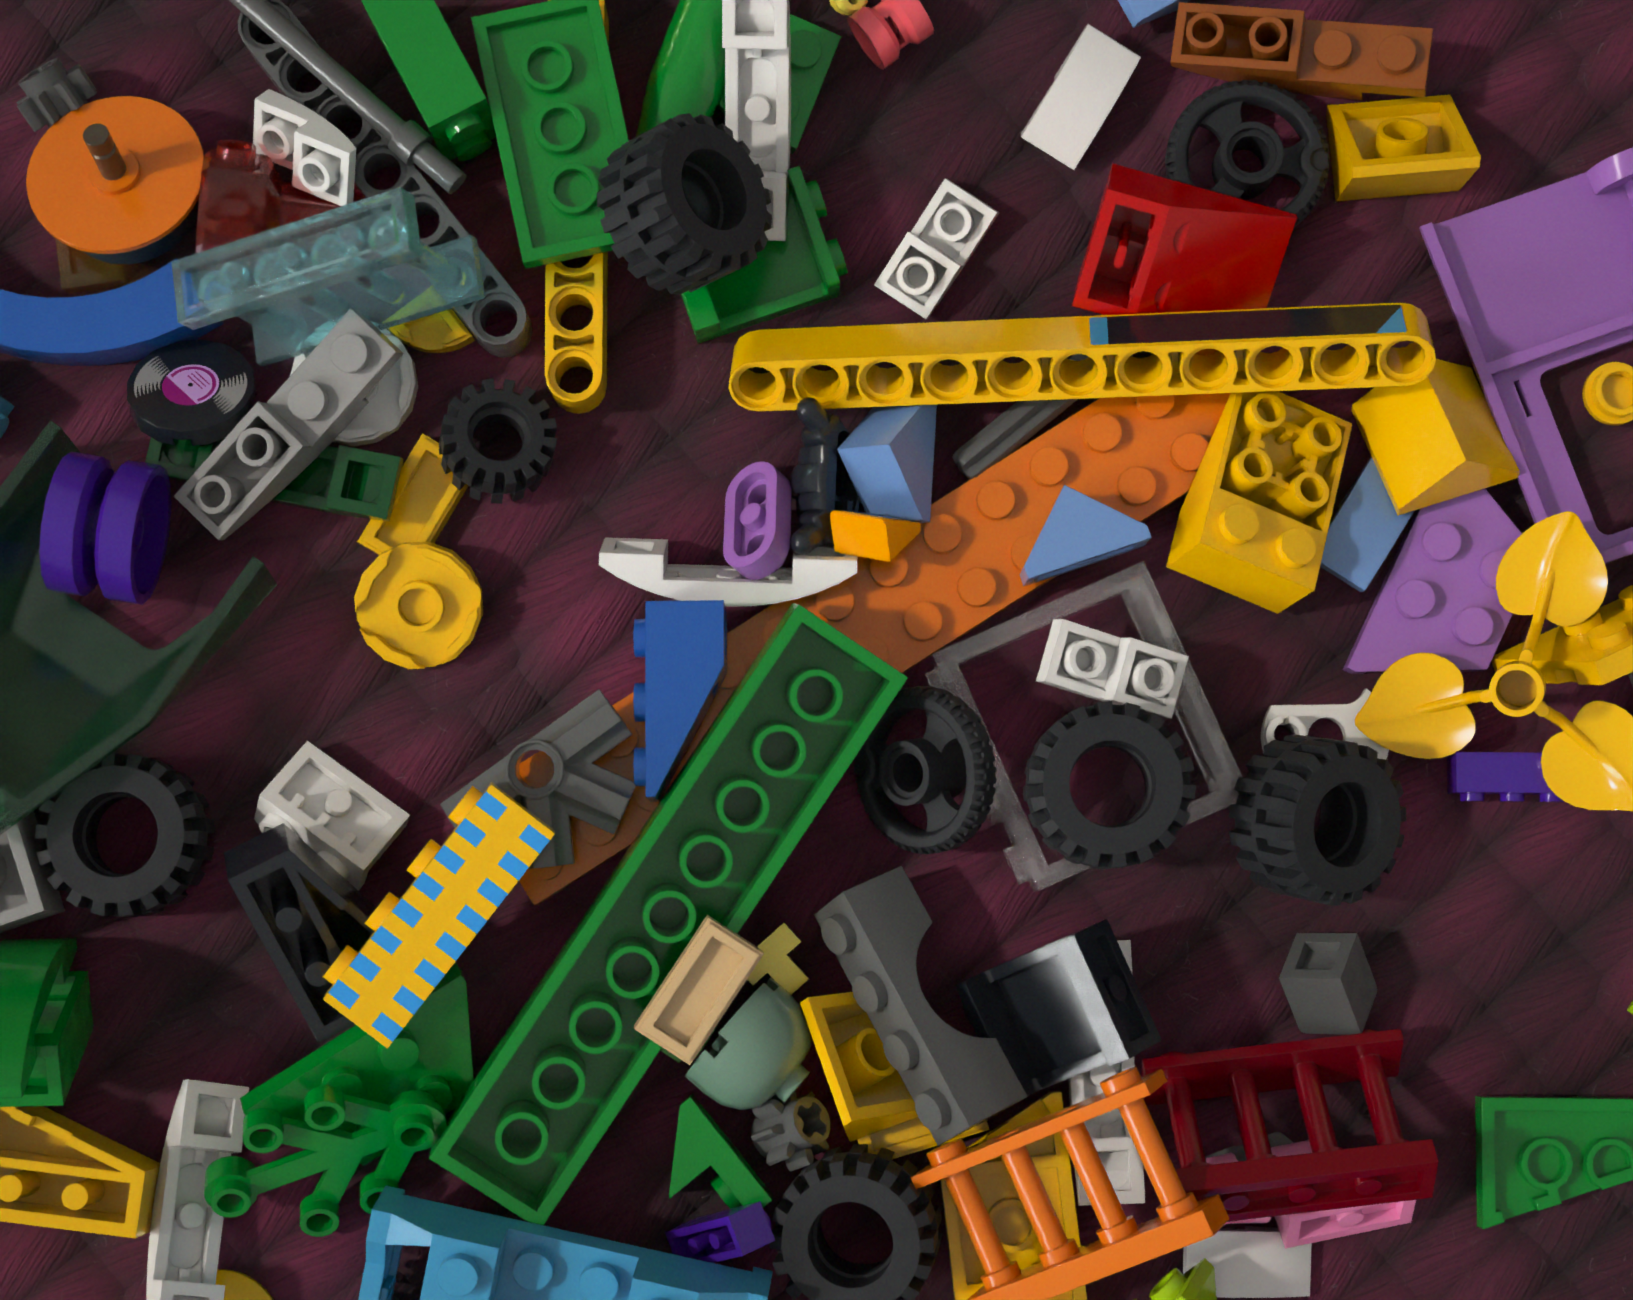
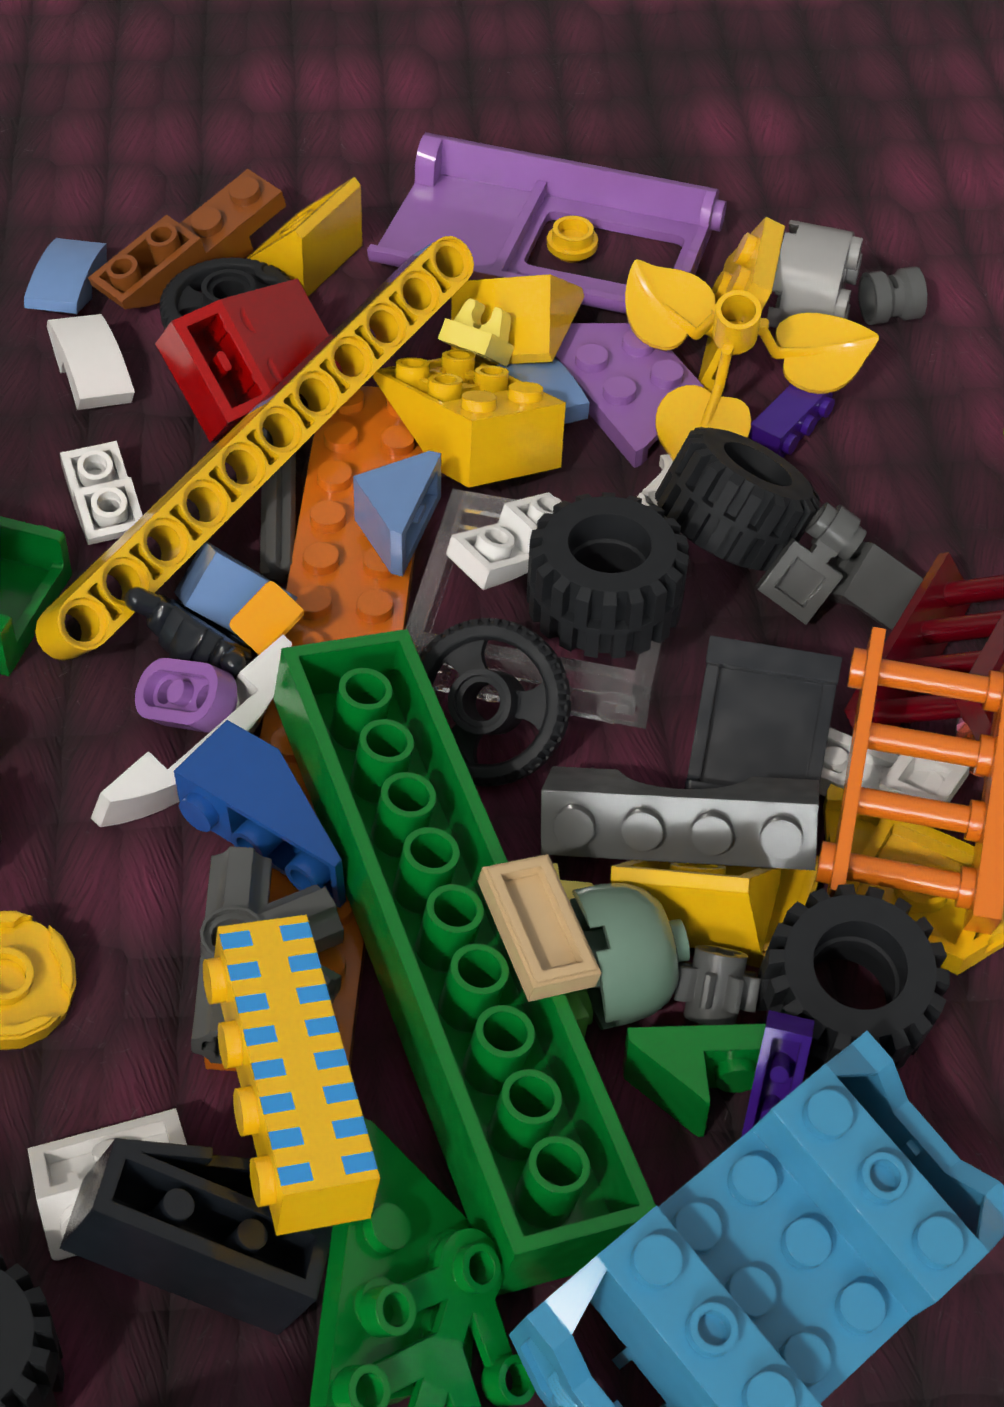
camera: 55 degrees left, 35 degrees down
none -> light yellow tile [438,298,515,367]
none -> dark grey plate [756,502,867,625]

